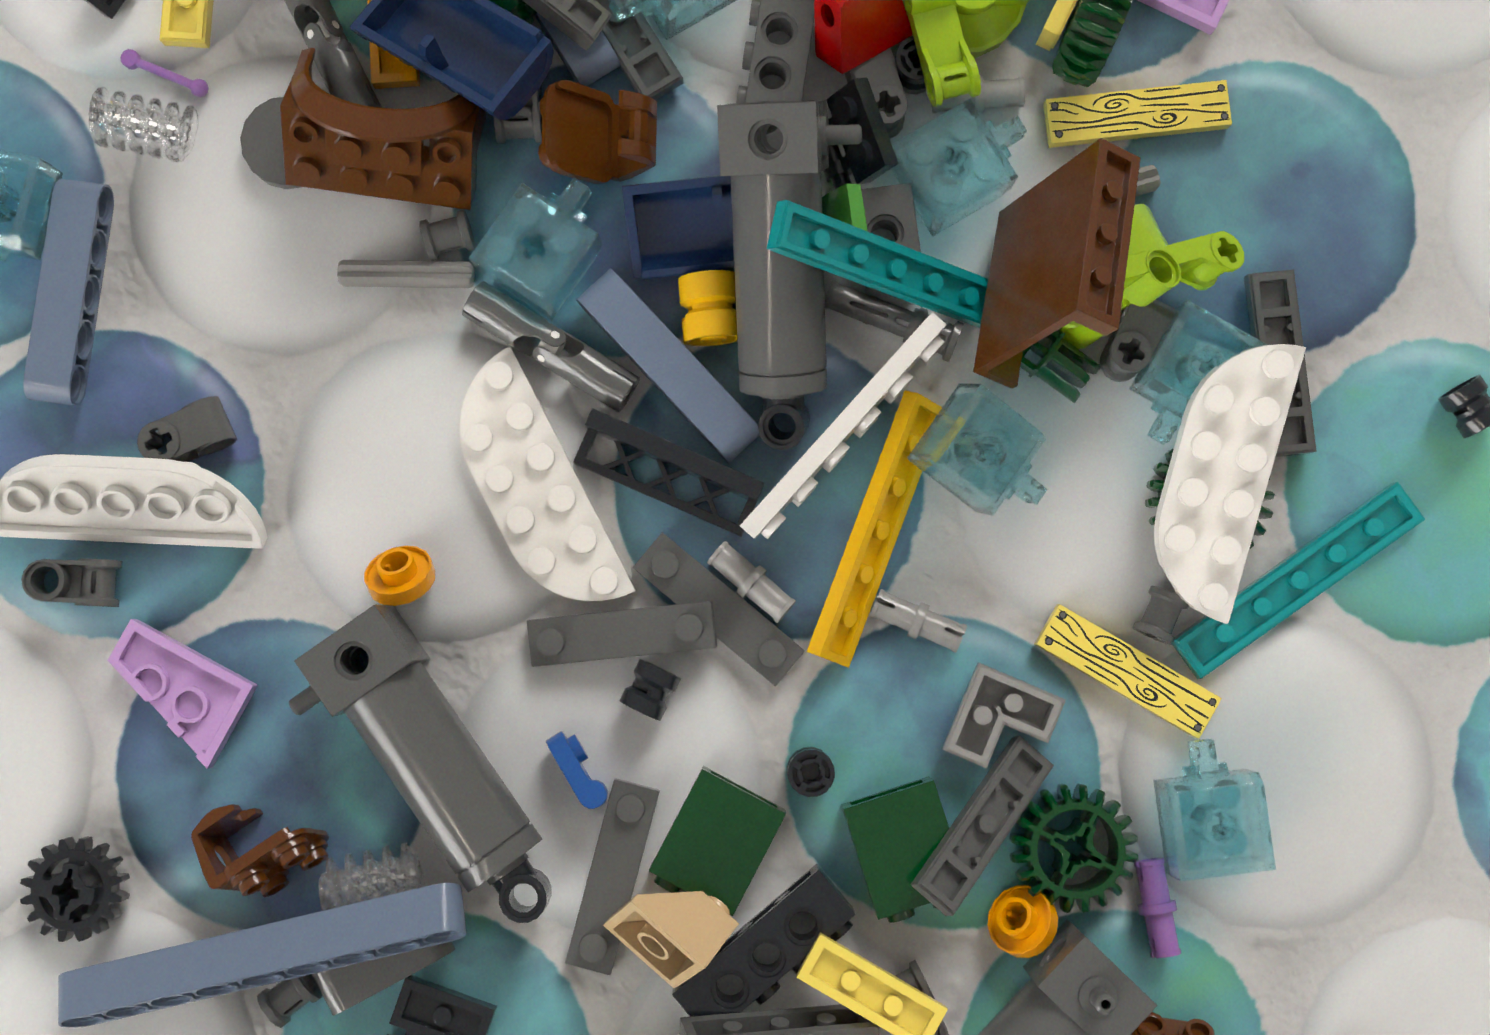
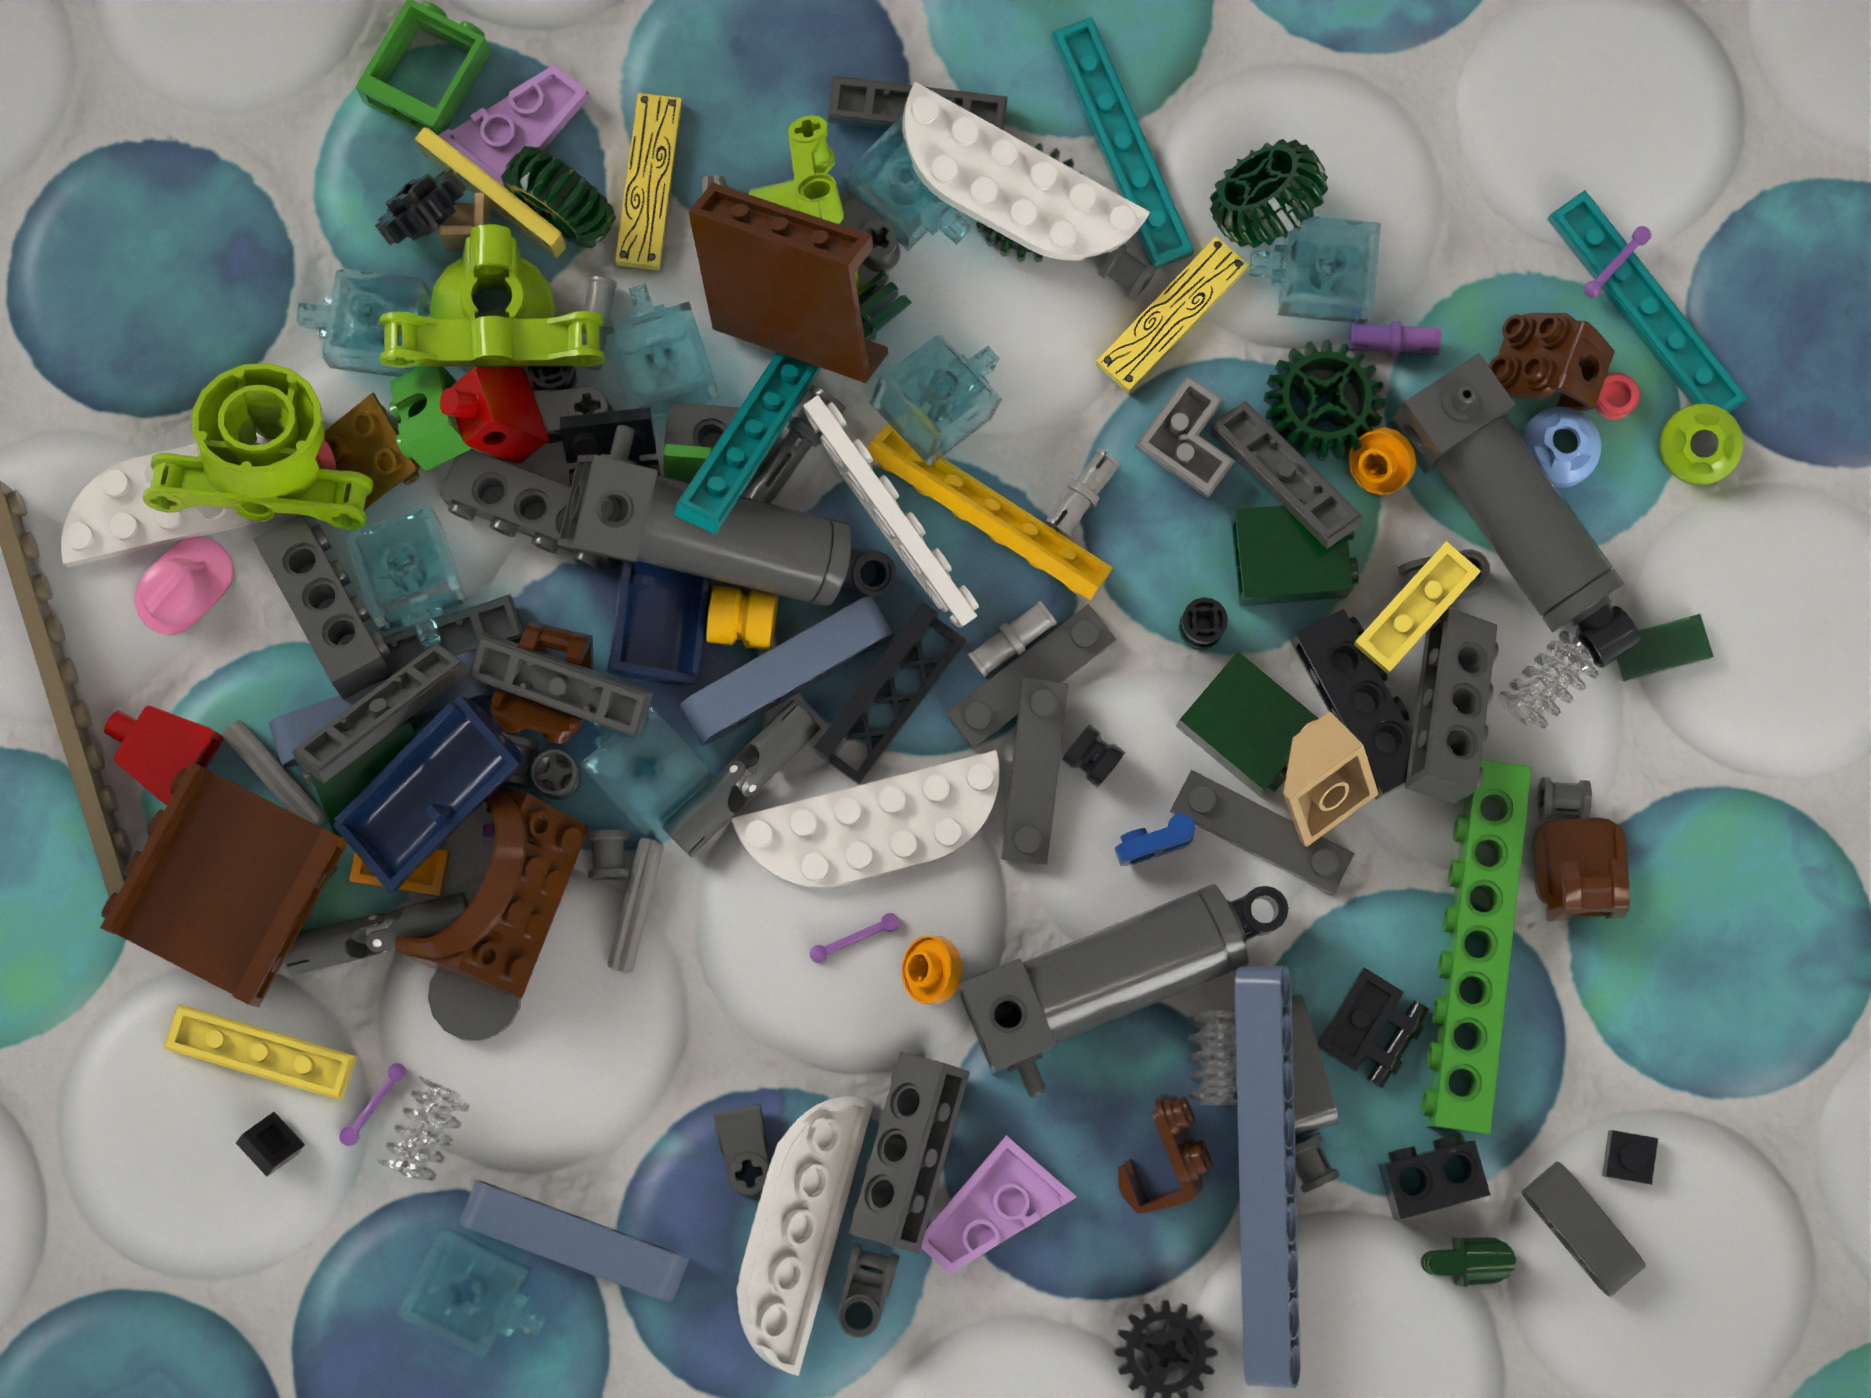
camera: 80 degrees left, 5 degrees down
none -> dark grey plate [469,633,654,737]
none -> dark grey wheel [531,749,581,800]
none -> medium lavender hinge [810,913,899,963]
none -> dark grey brick [849,1052,970,1253]
none -> dark green gear [1209,139,1328,248]

